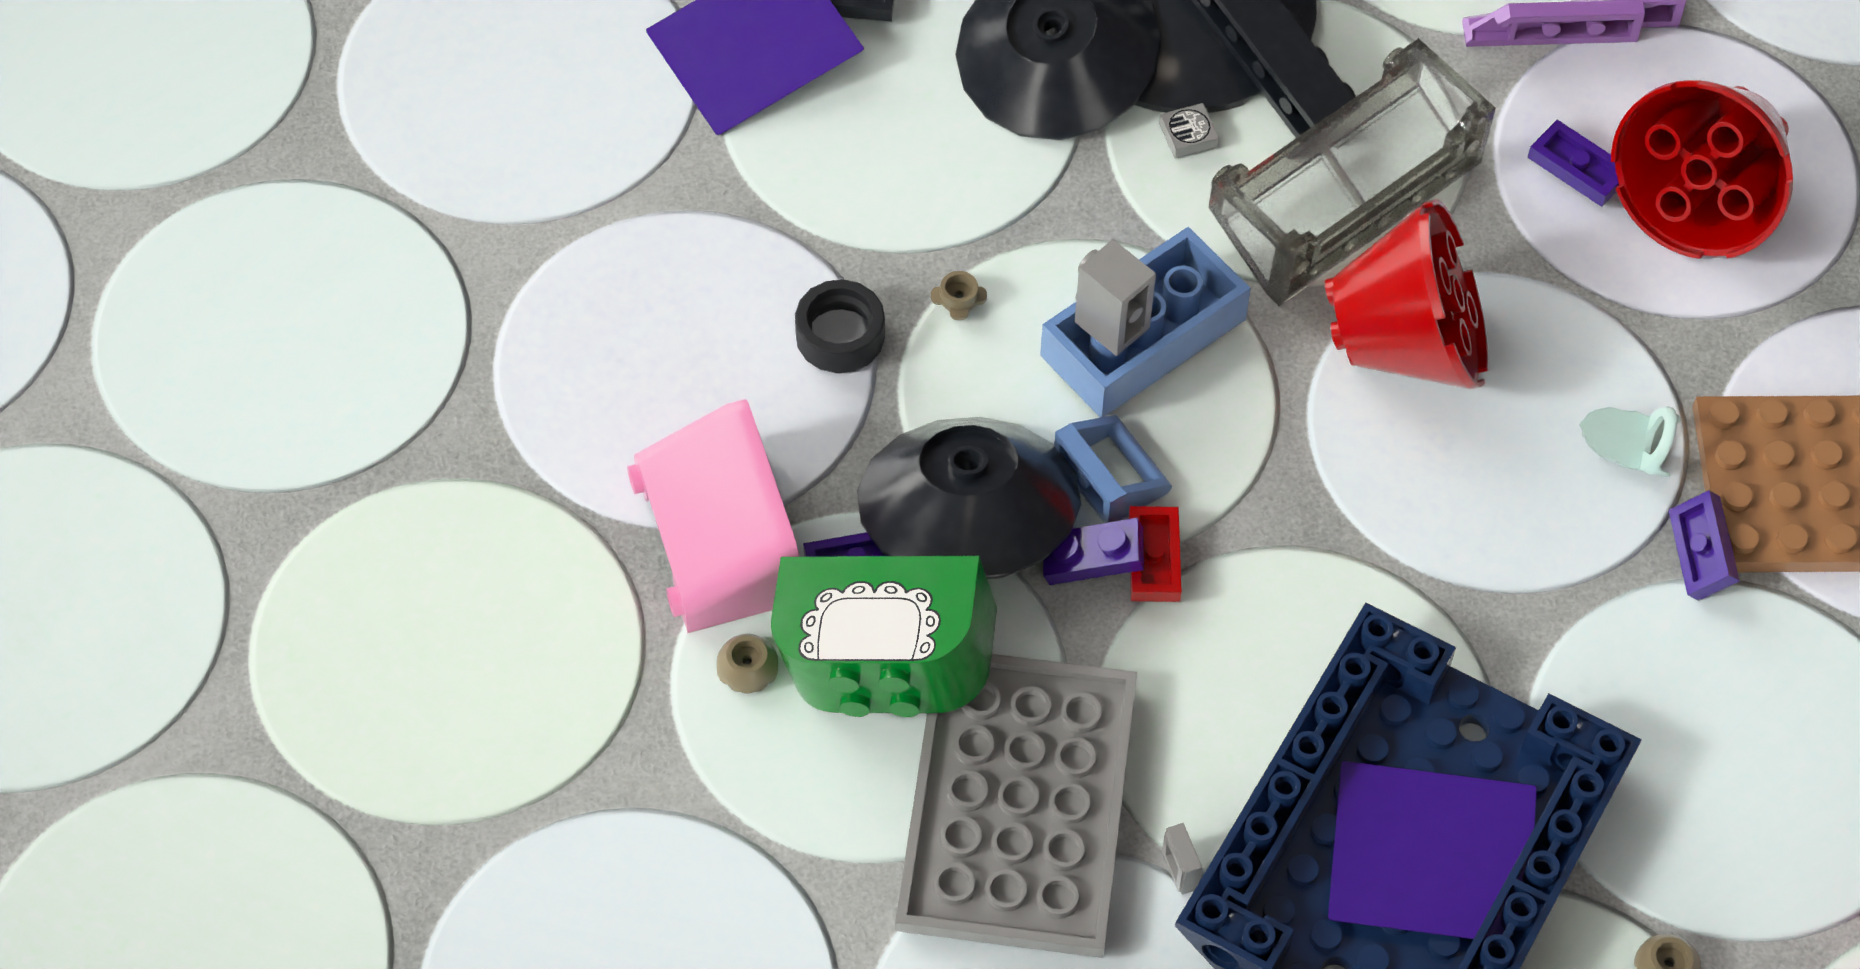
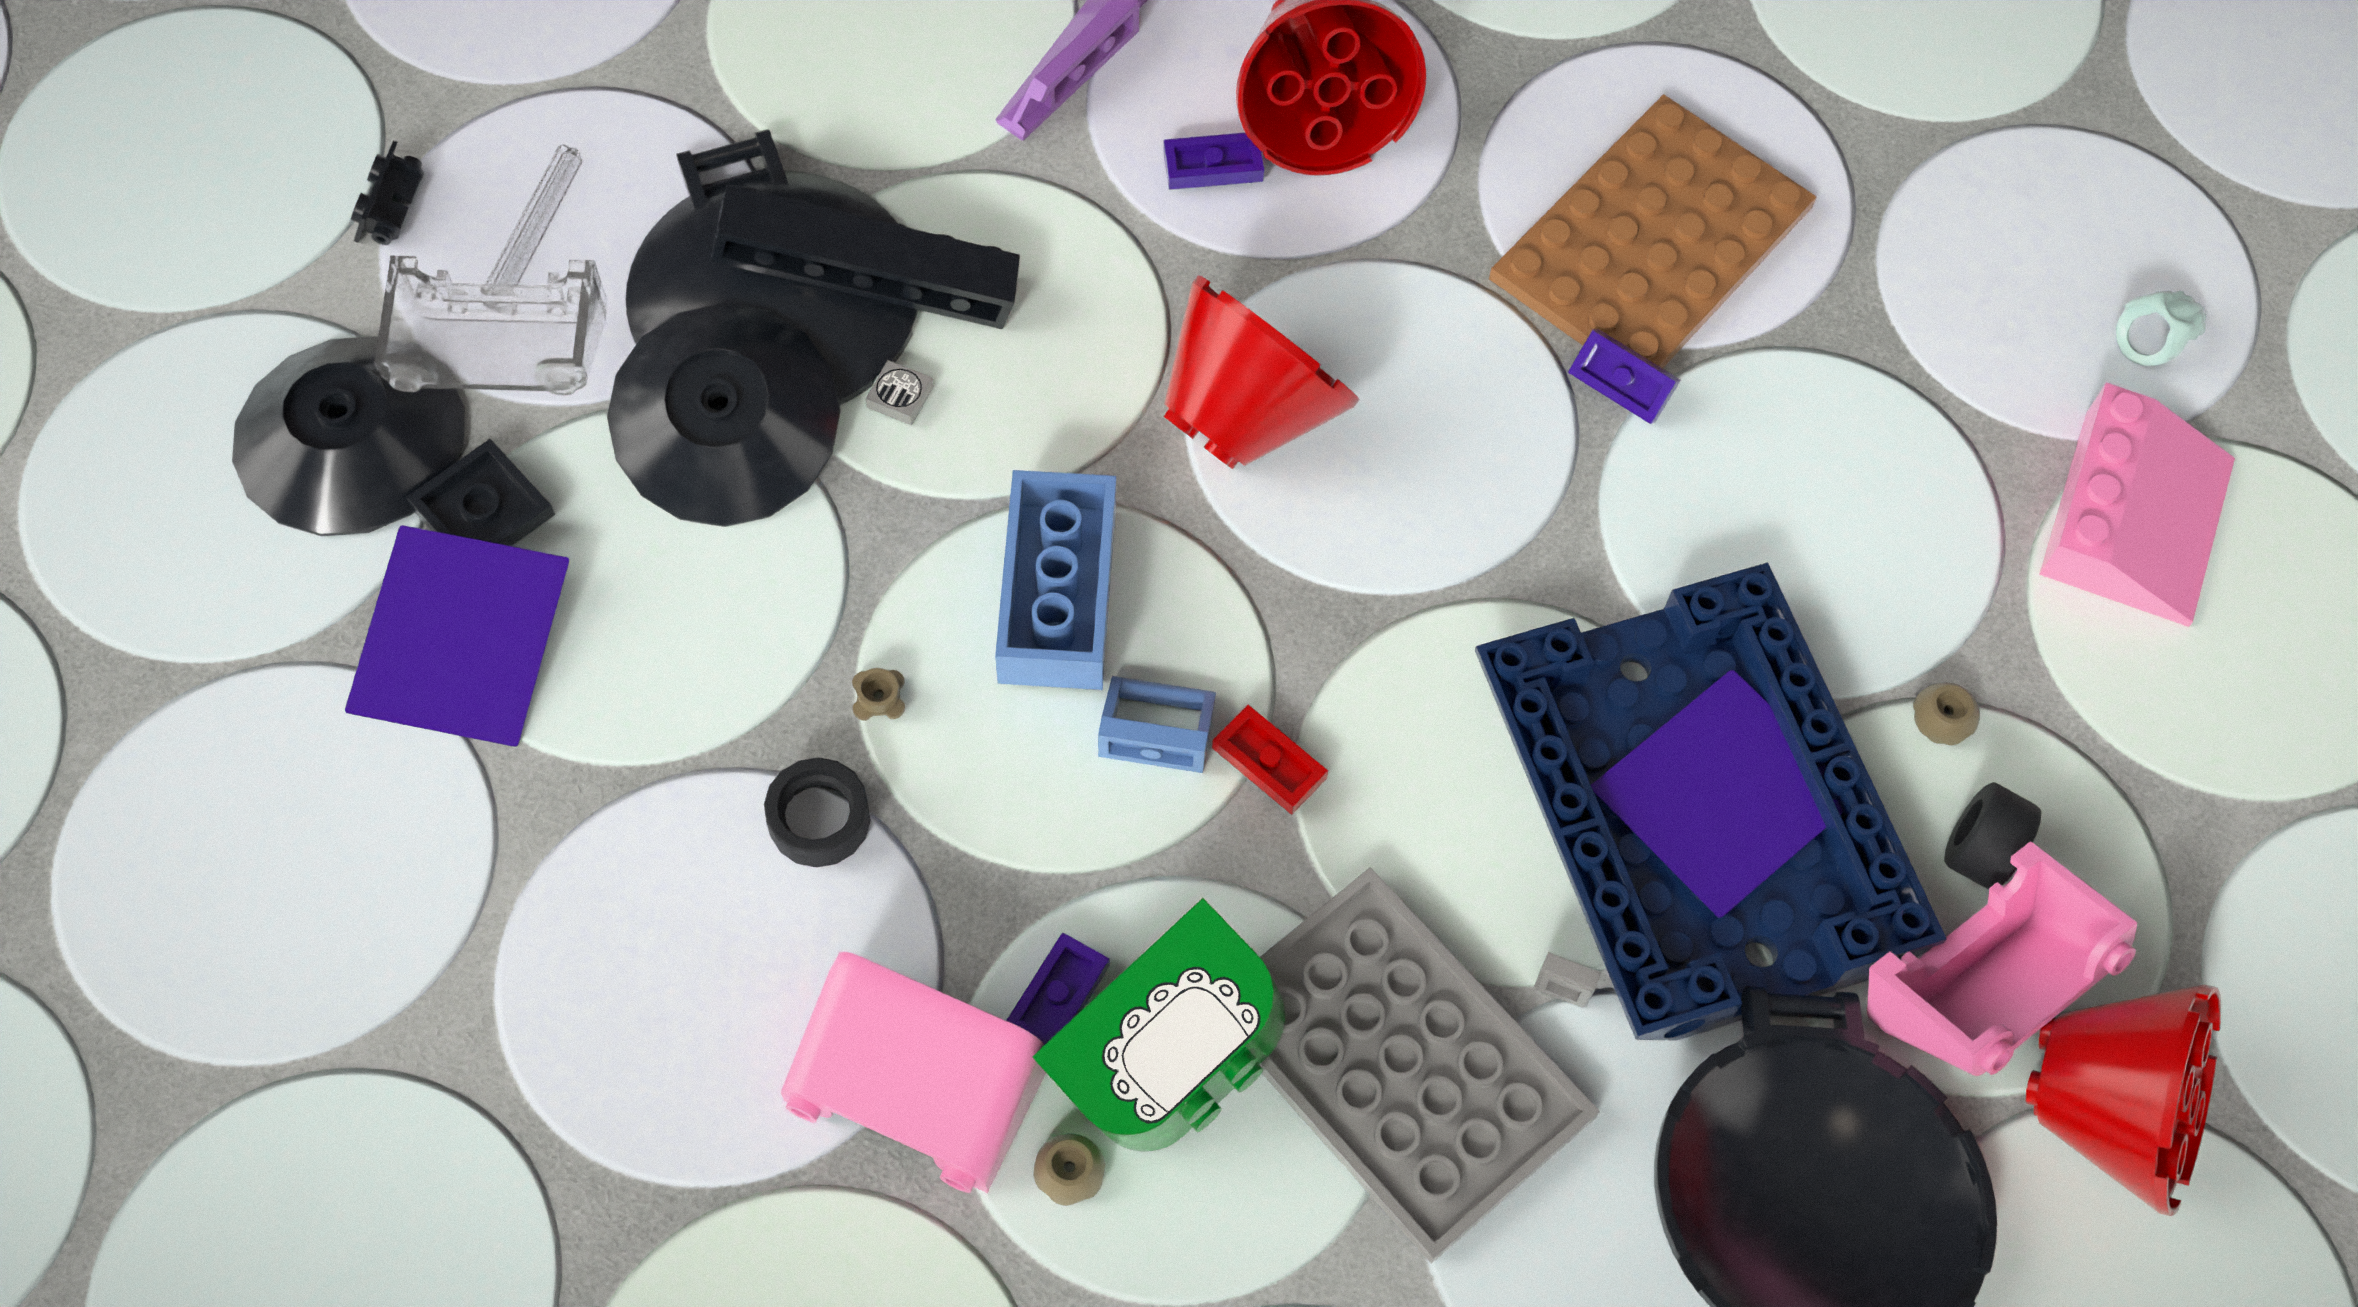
camera: 50 degrees left, 5 degrees up
black dish [857,417,1082,580] -> none
dark purple plate [1043,518,1144,585] -> none
light grey brick [1075,239,1156,356] -> none
windscreen [1208,38,1496,306] -> none
light aqua piece [1579,406,1681,477] -> none

